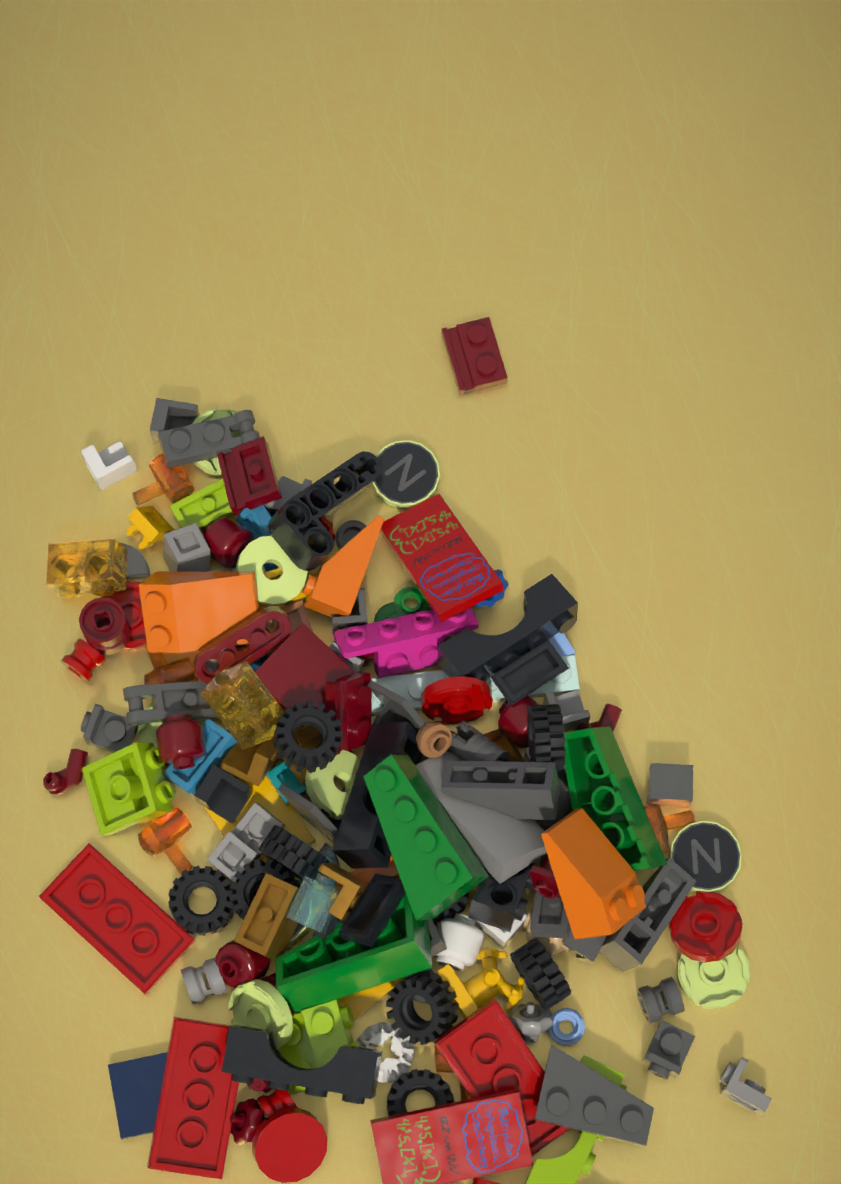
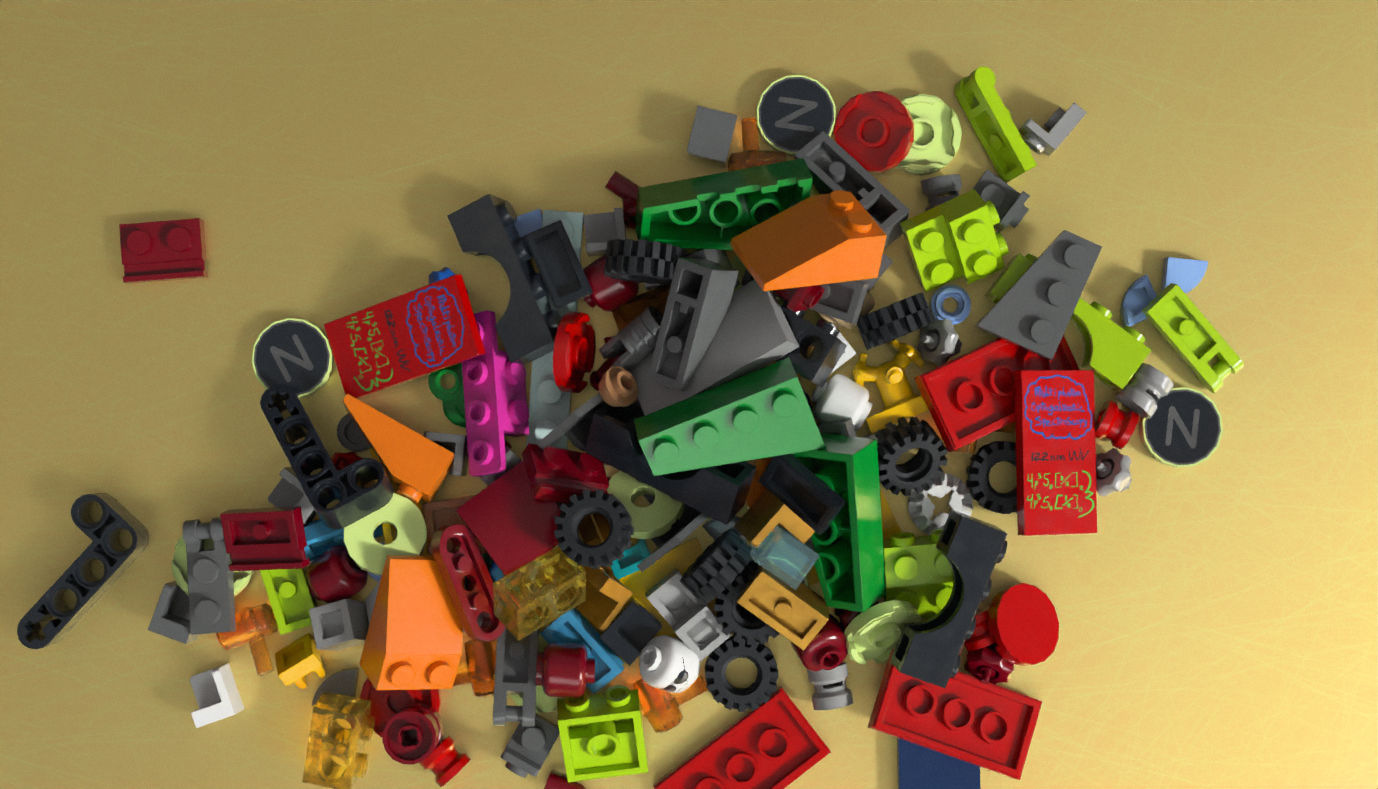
camera: 75 degrees left, 15 degrees up
none -> black beam [17,493,149,649]
none -> white head [639,635,700,693]
none -> lime plate [900,189,1009,293]
none -> lime plate [954,66,1037,183]

